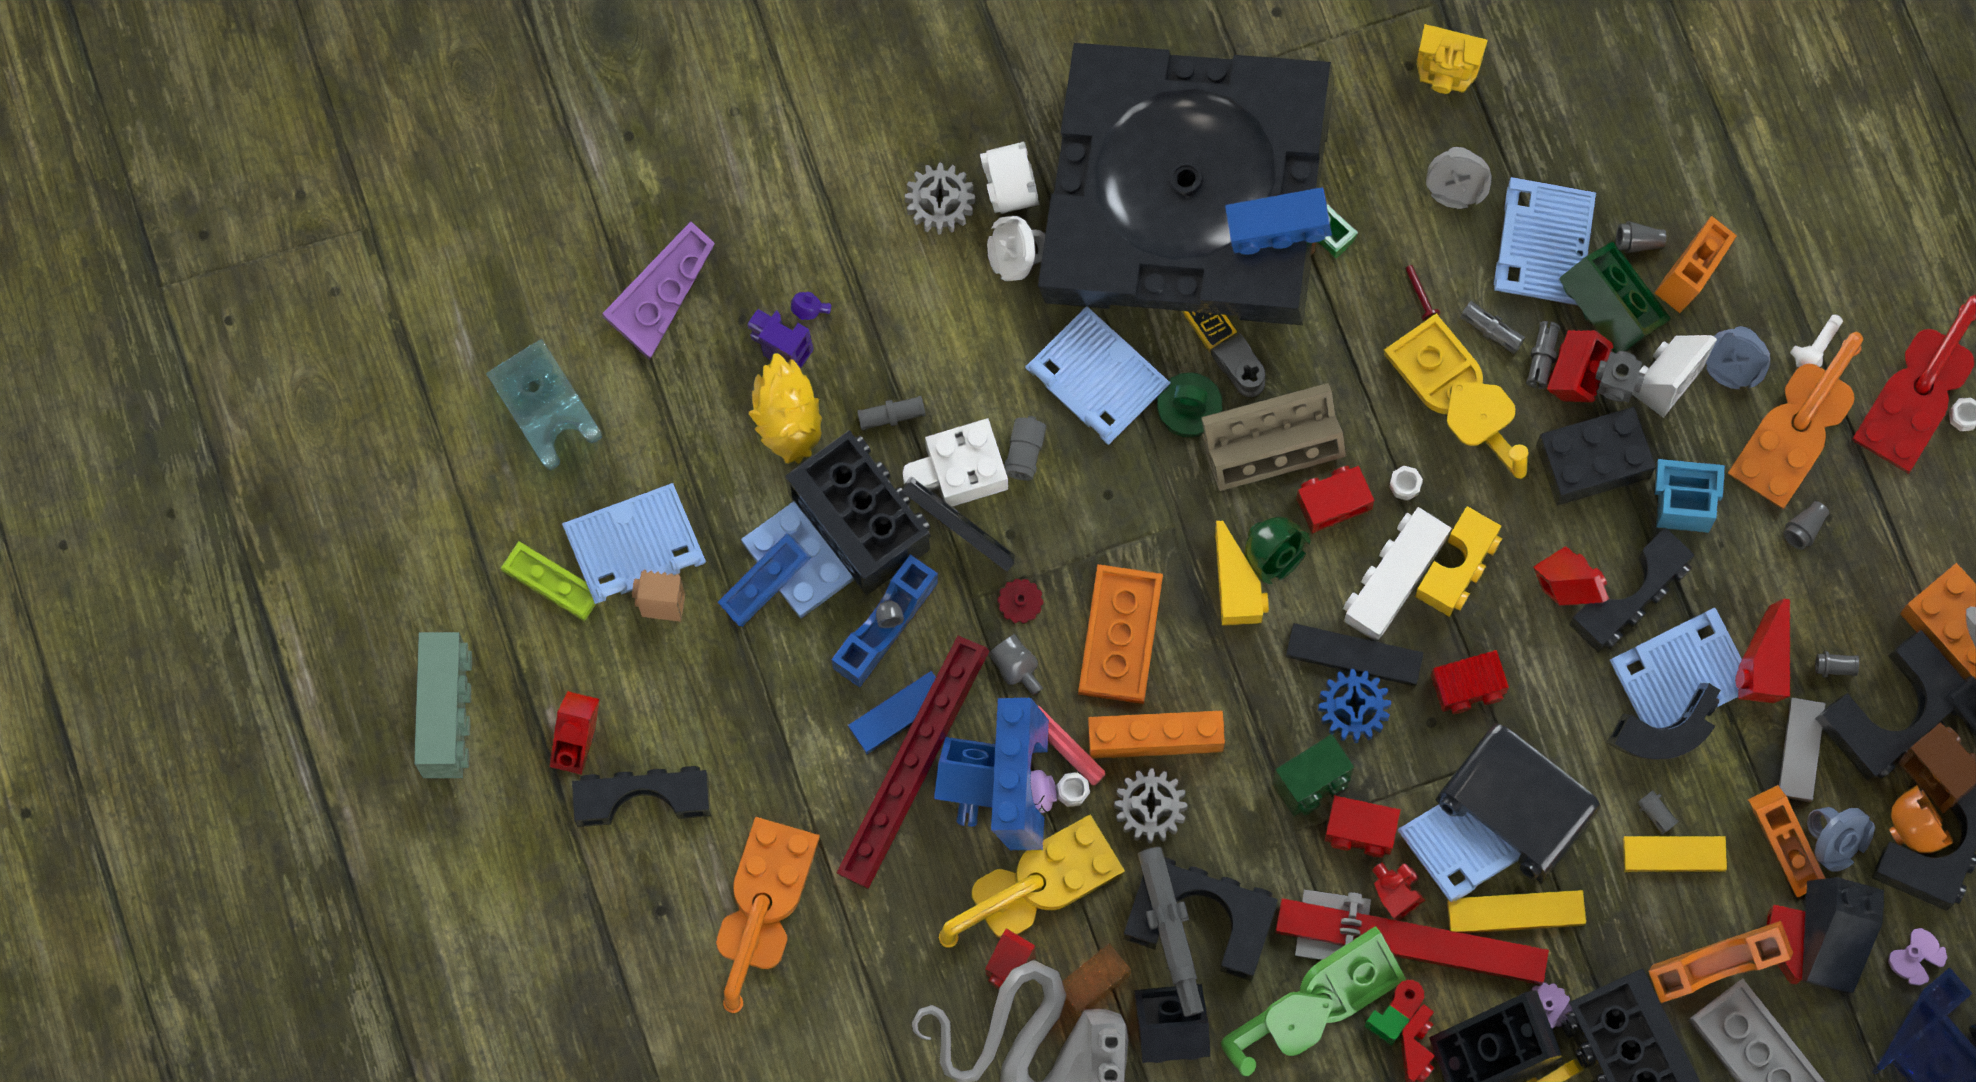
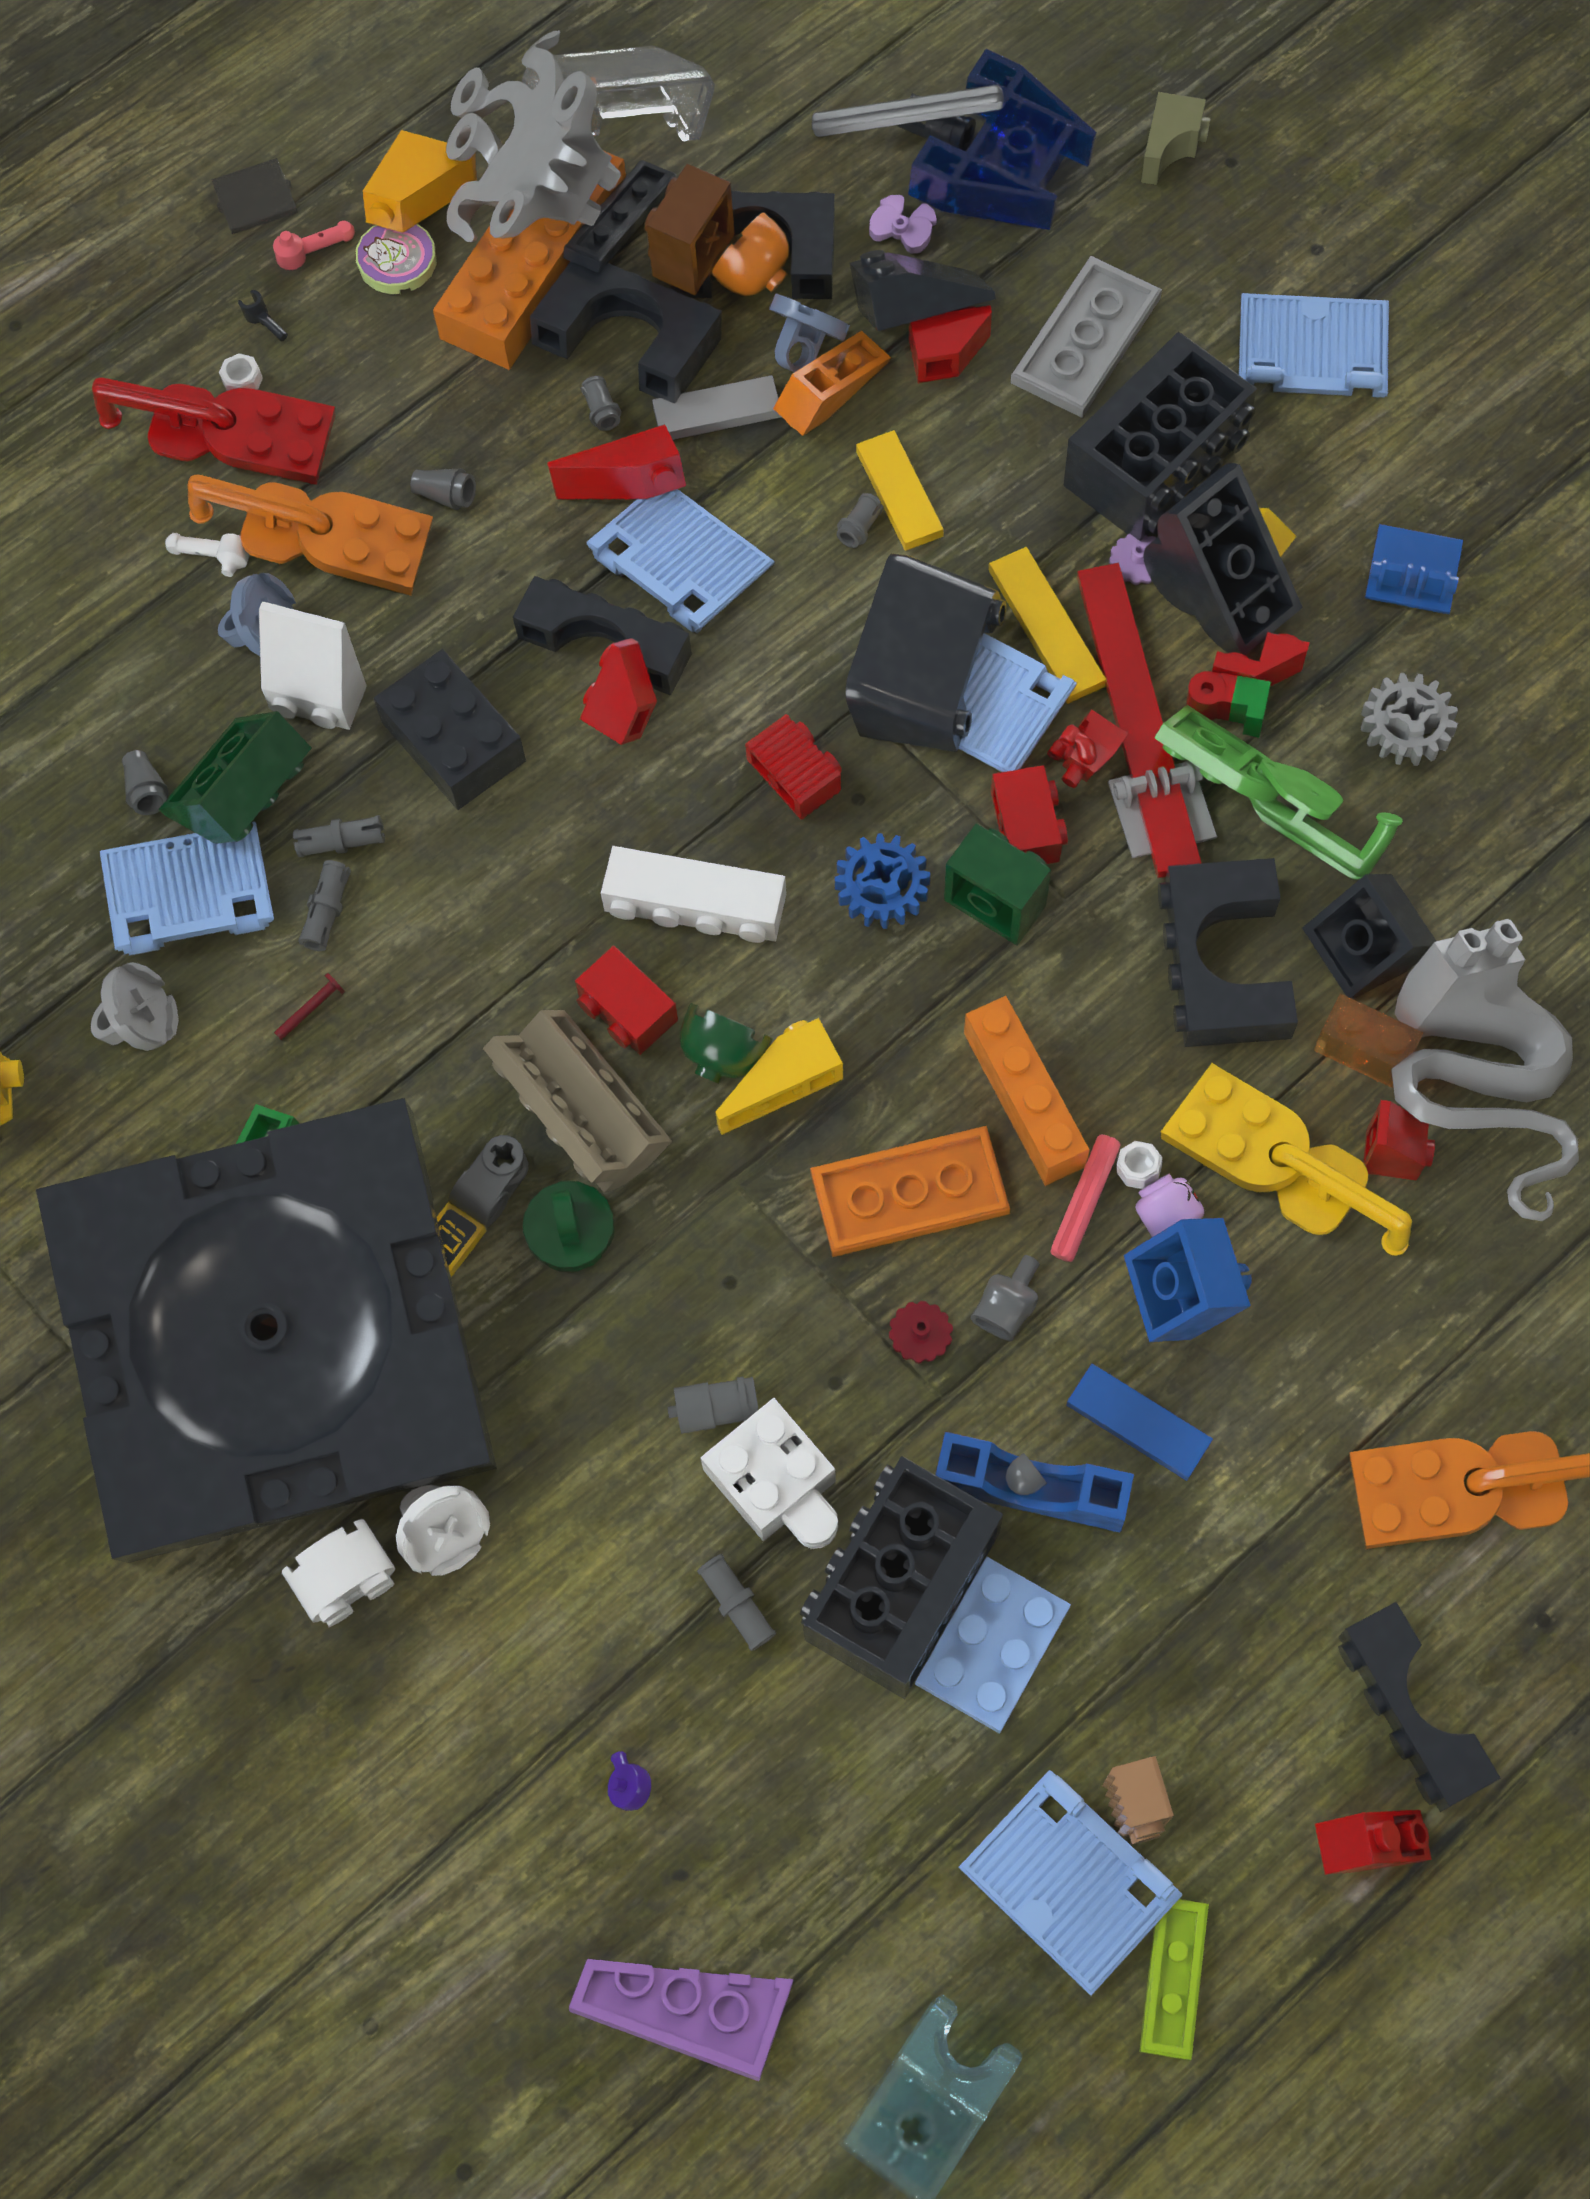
camera: 110 degrees left, 5 degrees down
sand green brick [414,632,472,778] -> none
blue tile [718,533,812,627] -> none
dark purple hips [747,309,814,369] -> none
yellow head [749,353,822,464] -> none
dark red plate [836,635,989,889] -> none
black tile [902,477,1015,572] -> none
light grey gear [905,163,975,234] -> none
blue arch [991,698,1049,850] -> none
light blue window [1025,306,1171,445] -> none
light grey gear [1114,769,1187,843] -> none
dark grey piece [1138,847,1204,1017] -> none
blue brick [1225,187,1332,255] -> none
black tile [1286,623,1424,687] -> none
yellow plate [1384,313,1528,479] -> none
white tile [1389,466,1423,501] -> none
yellow arch [1415,506,1503,617] -> none
red brick [1547,330,1614,402] -> none
dark grey brick [1595,351,1645,403] -> none
black arch [1606,683,1721,760] -> none
orange arch [1649,921,1793,1003] -> none
orange slope [1655,216,1737,313] -> none
dark azure plate [1655,459,1725,533] -> none

